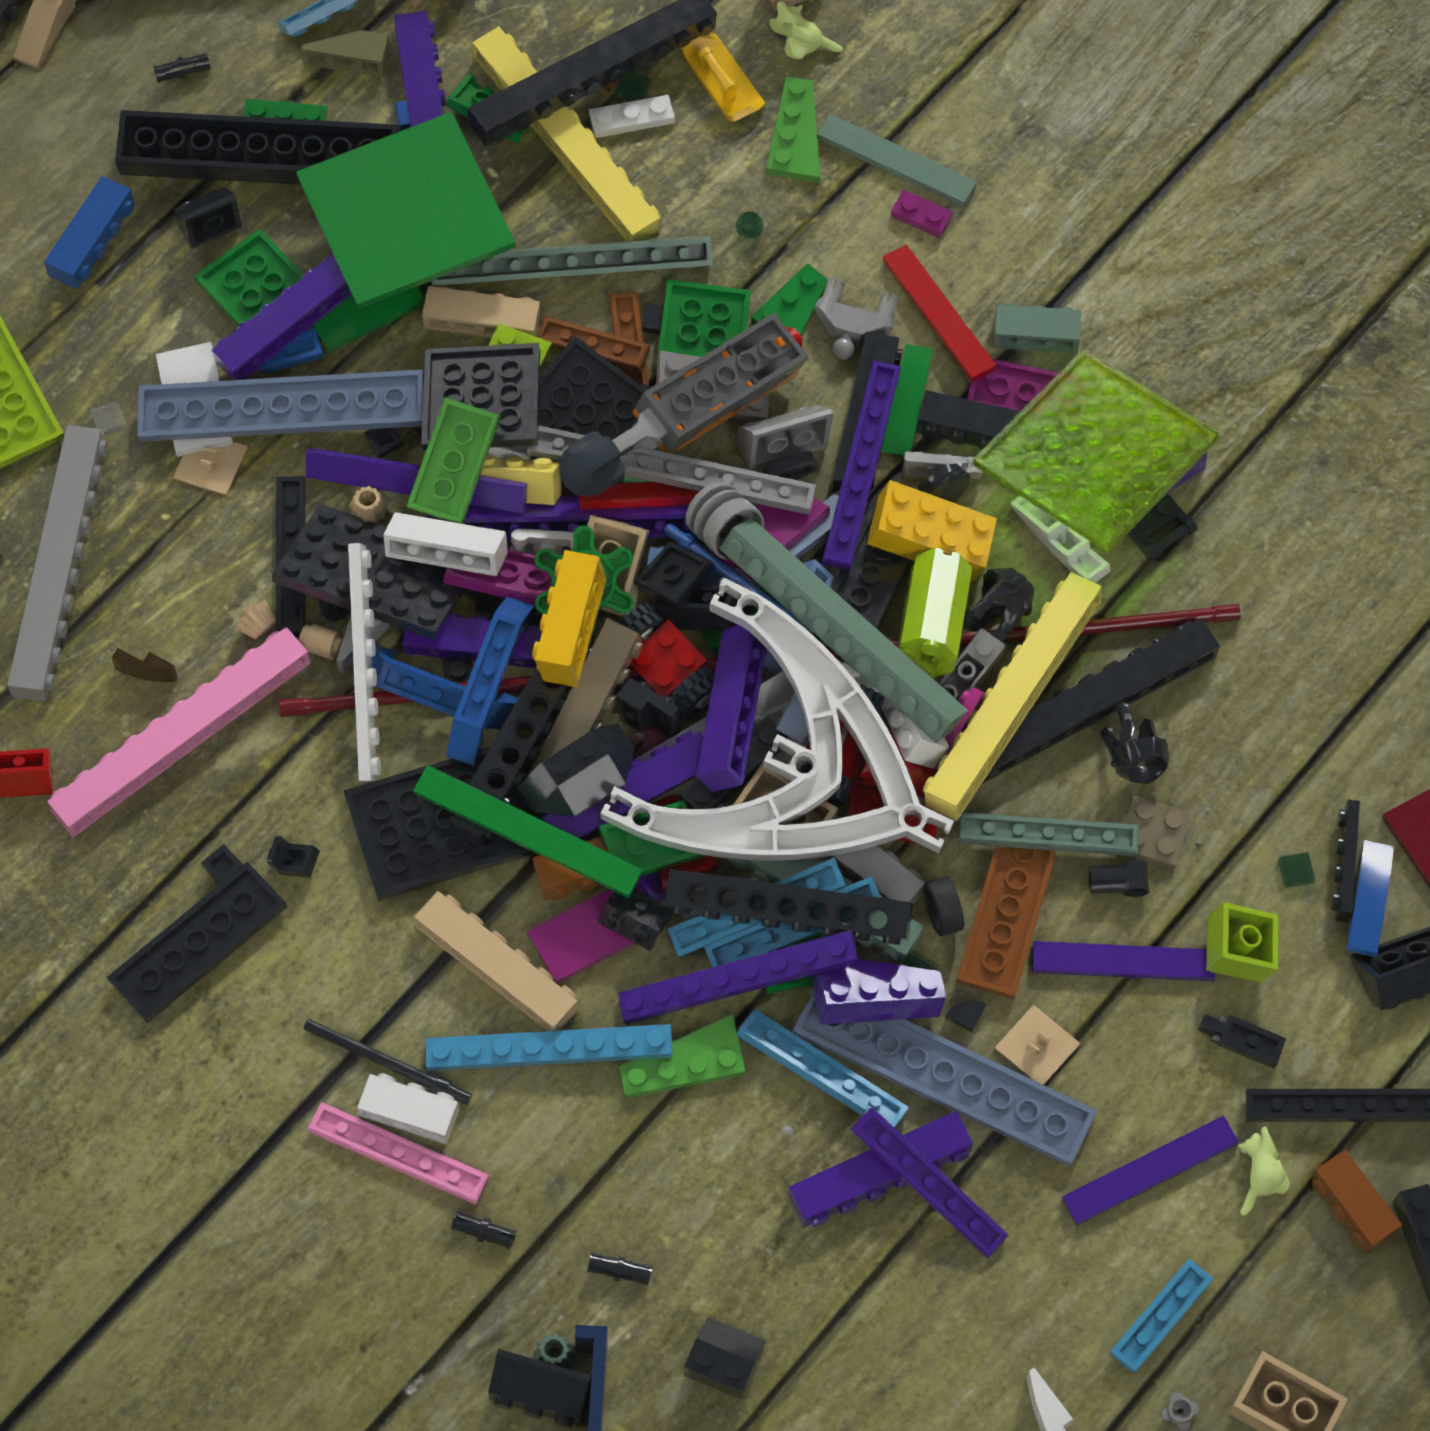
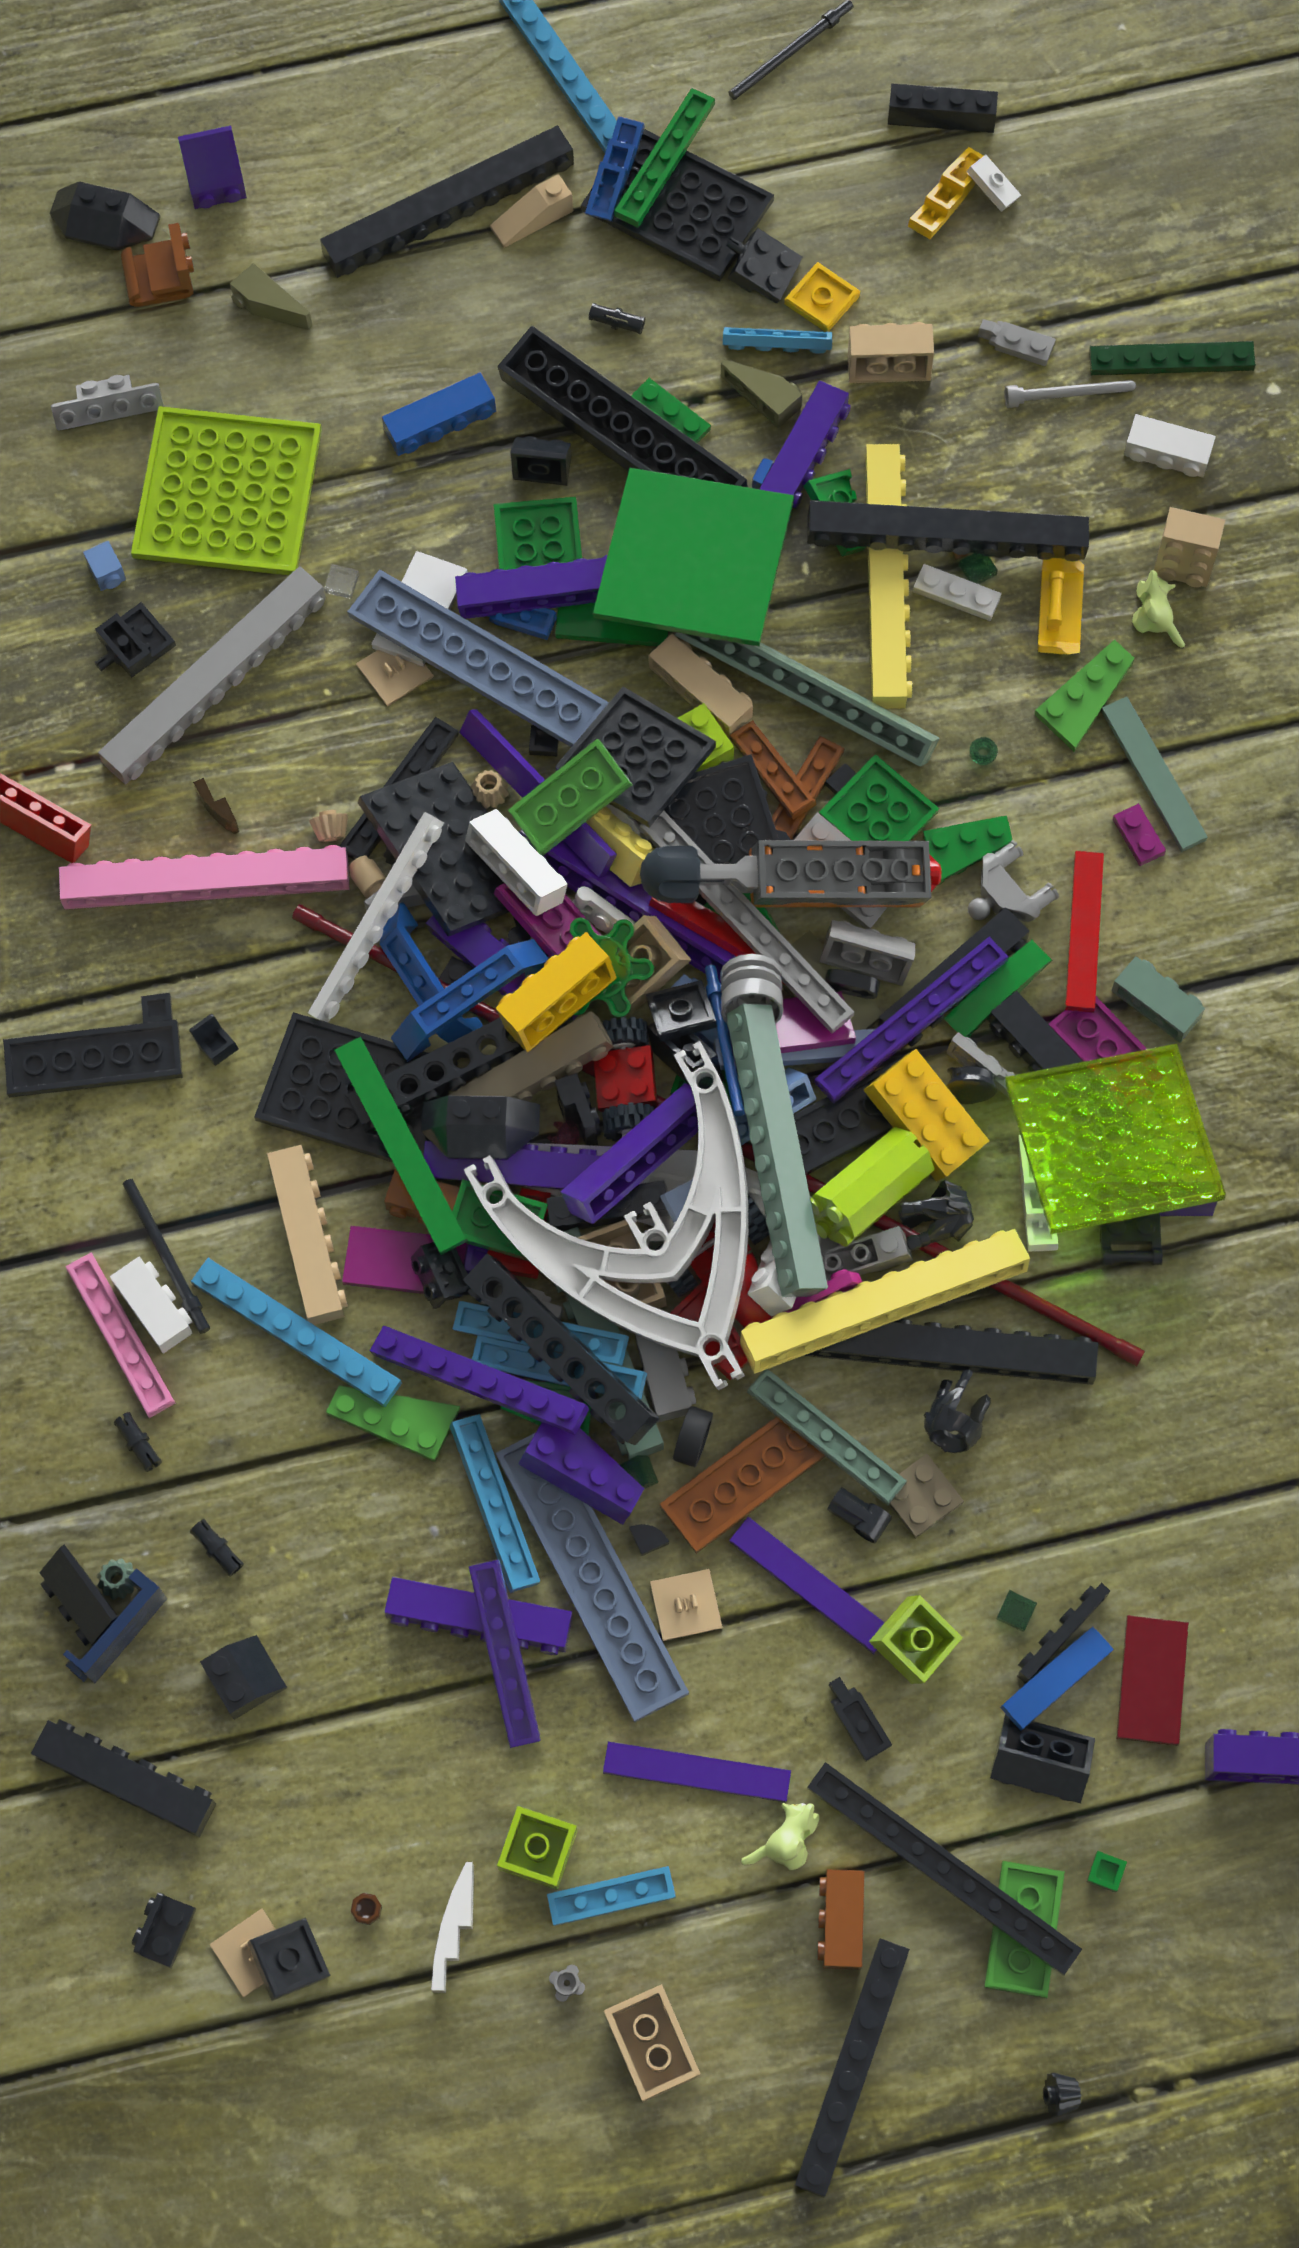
camera: 40 degrees right, 5 degrees up
none -> lime brick [497,1806,578,1890]

